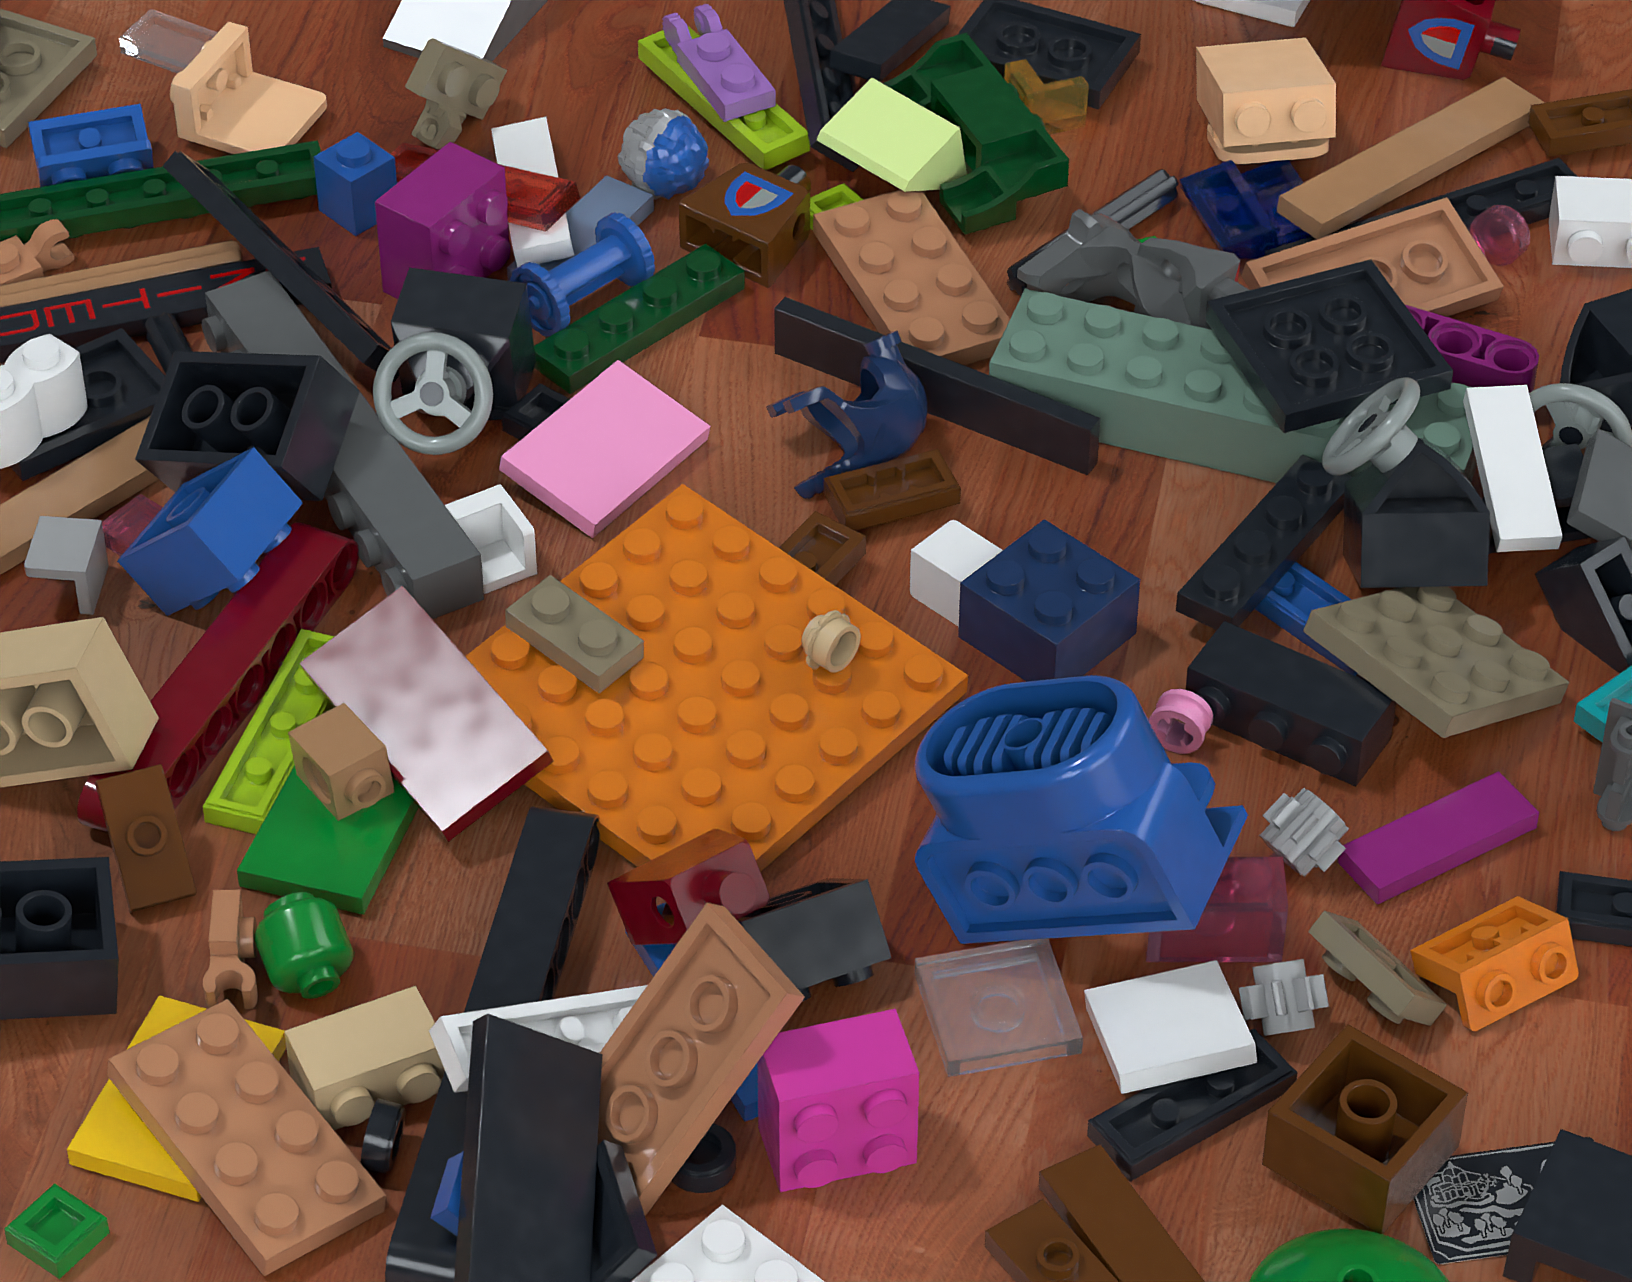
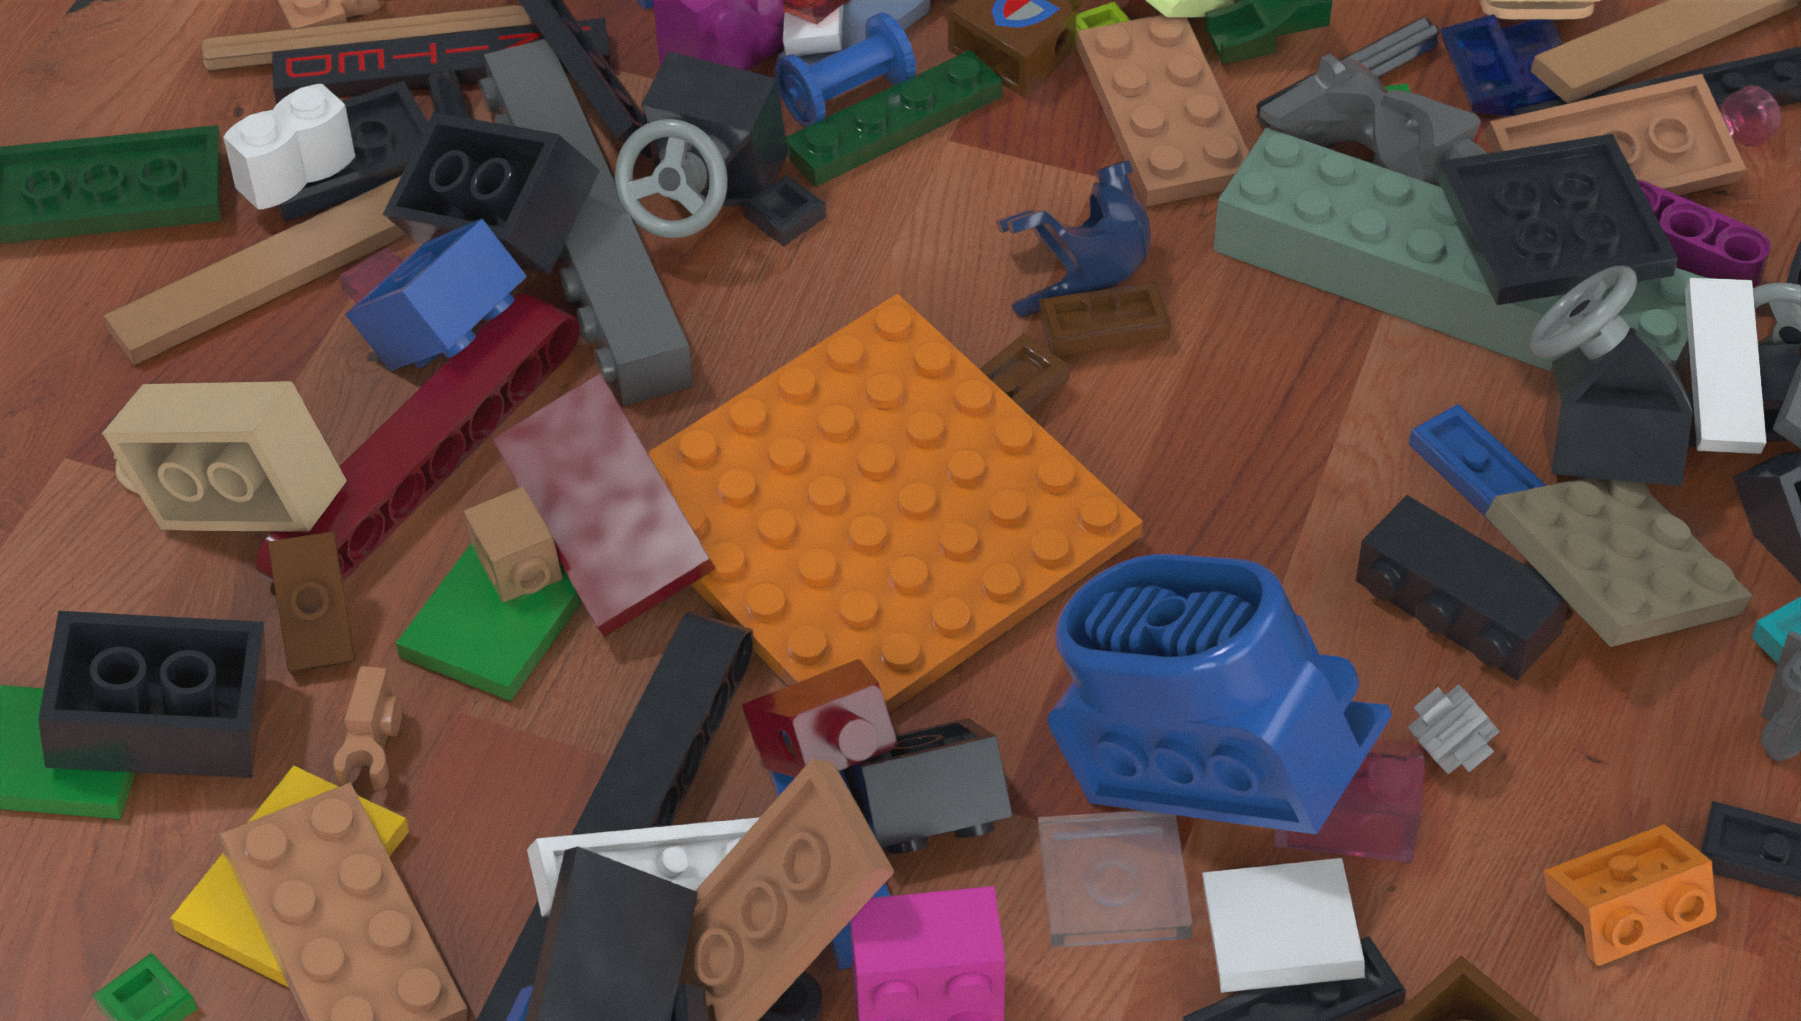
camera: 10 degrees right, 5 degrees up
light grey panel [24,516,109,615] -> none
lime tile [203,629,335,834] -> none
green head [254,892,354,999] -> none
tan brick [284,986,445,1130] -> none
black tile [360,1099,406,1174] -> none
white panel [445,484,537,594] -> none
bright pink tile [499,360,711,538] -> none
dark tan plate [505,575,644,693] -> none
black tile [774,297,1100,475] -> none
tan plate [801,610,861,672] -> none
white panel [910,520,1003,627] -> none
dark blue brick [958,519,1140,682] -> none
bright pink bush [1149,689,1213,754] -> none
black plate [1176,455,1353,630] -> none
light grey gear [1239,959,1329,1036] -> none
dark tan plate [1308,910,1447,1026] -> none
magenta tile [1337,771,1539,905] -> none

